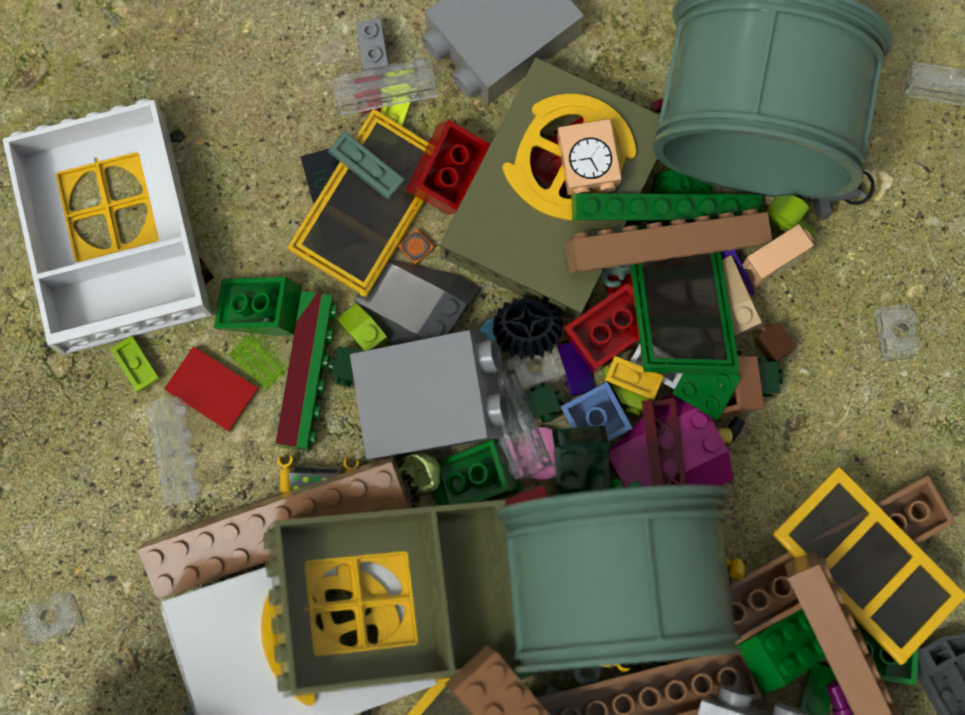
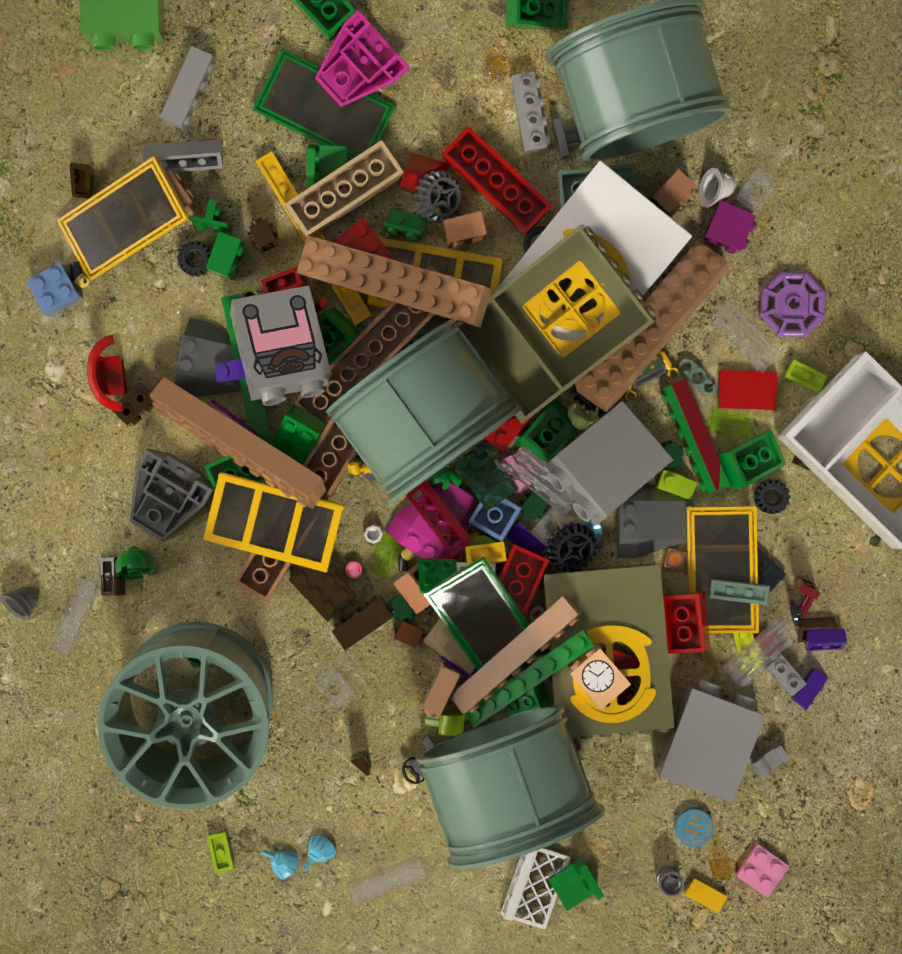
camera: 150 degrees right, 10 degrees up
none -> dark brown brick [288,552,357,622]
none -> dark brown brick [332,595,393,650]
none -> tile [344,560,363,580]
none -> dark brown slope [350,751,372,776]
none -> white tile [364,524,383,544]
none -> clear neon green tile [370,535,401,577]
none -> nougat brick [650,169,696,217]
none -> sand green piece [678,357,717,396]
none -> white piece [698,168,736,207]
none -> magenta brick [703,200,757,254]
none -> black tyre [753,480,791,514]
none -> medium lavender plate [759,270,827,339]
none -> dark red piece [789,576,820,626]
none -> dark purple slope [791,668,828,710]
none -> dark brown slope [796,617,837,643]
none -> dark purple slope [805,629,847,651]

